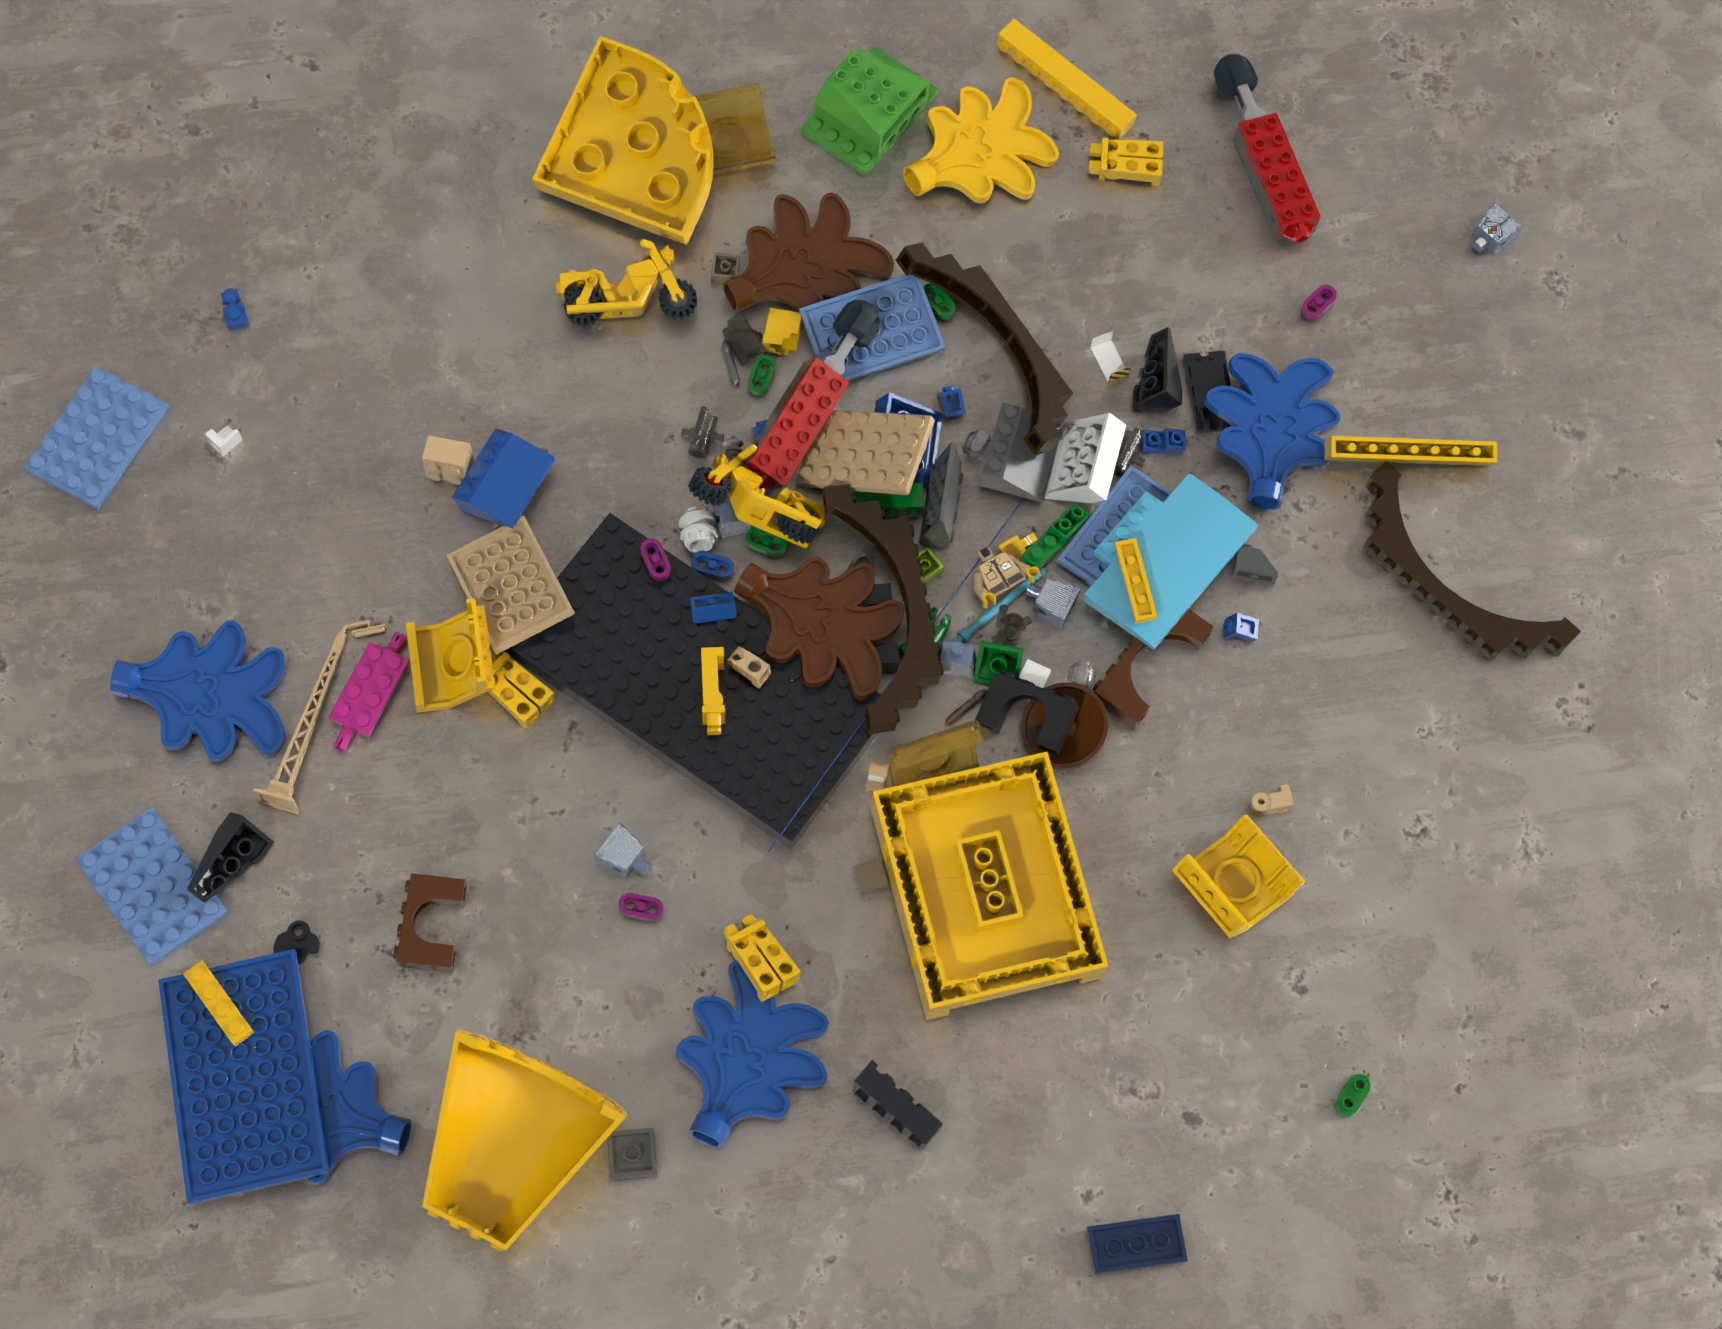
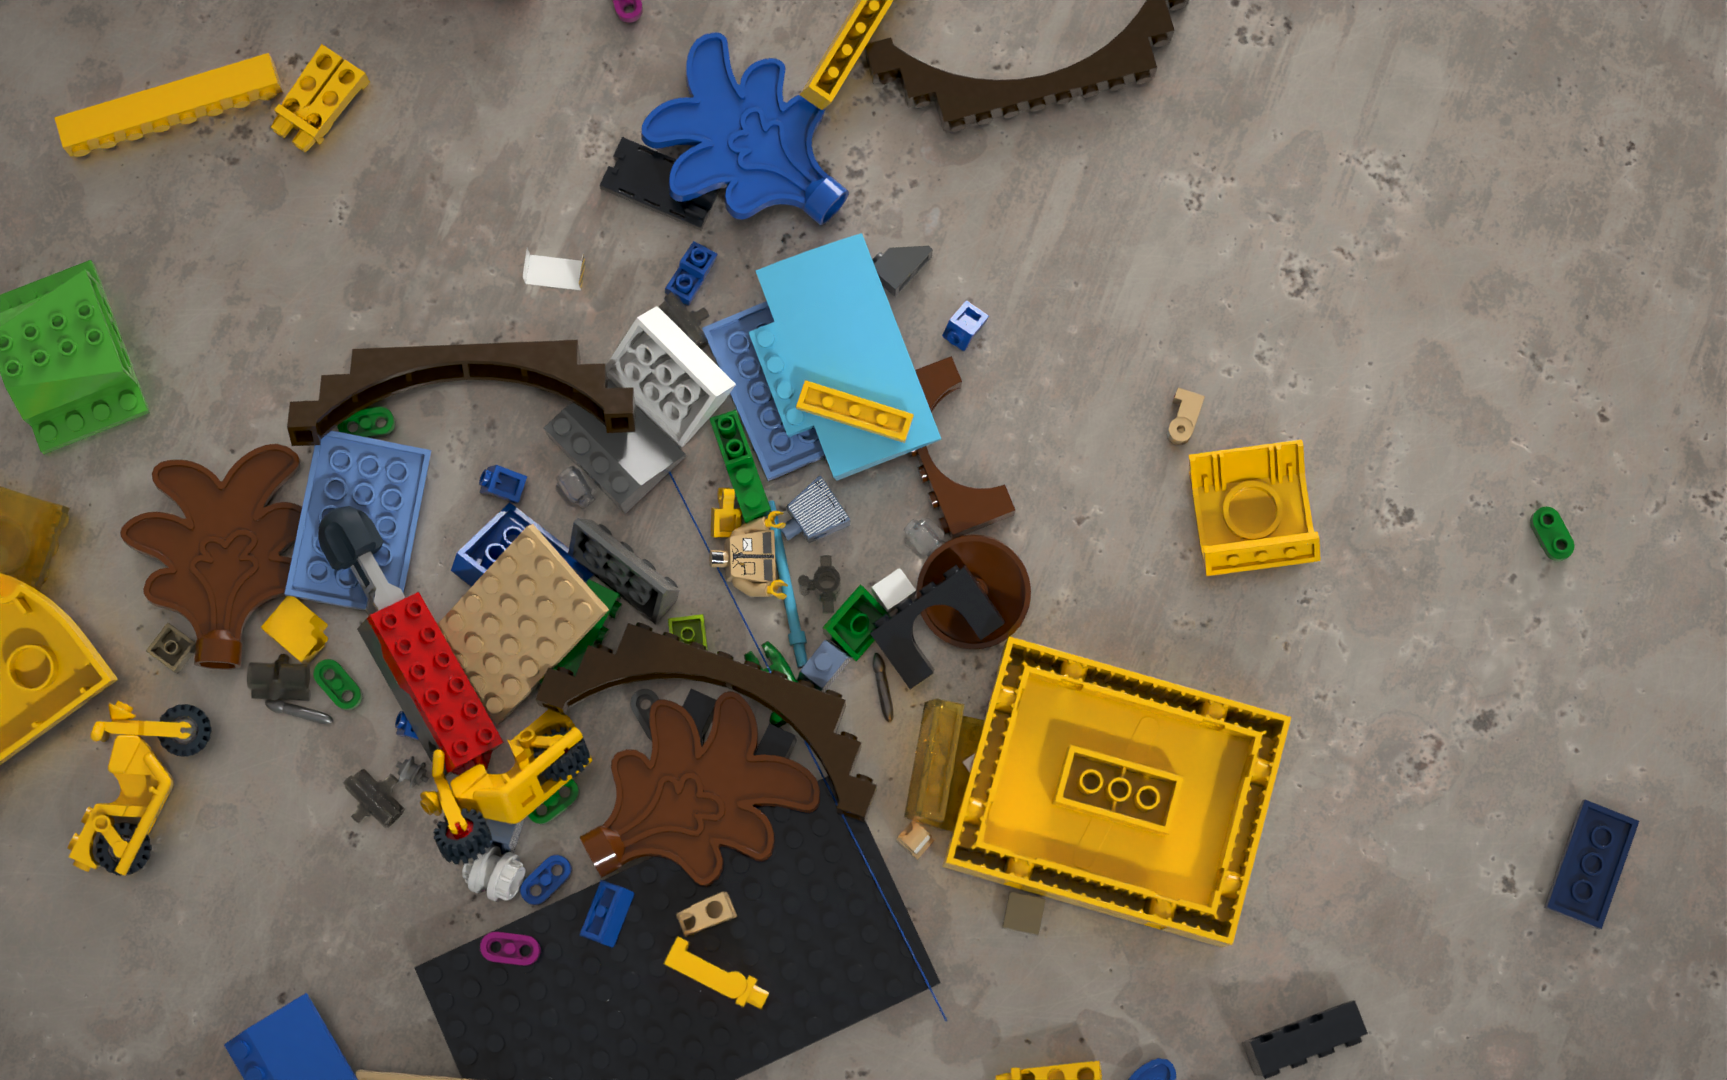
camera: 55 degrees left, 10 degrees up
yellow plant [903,77,1059,203] -> none
black wedge [1133,327,1182,412] -> none

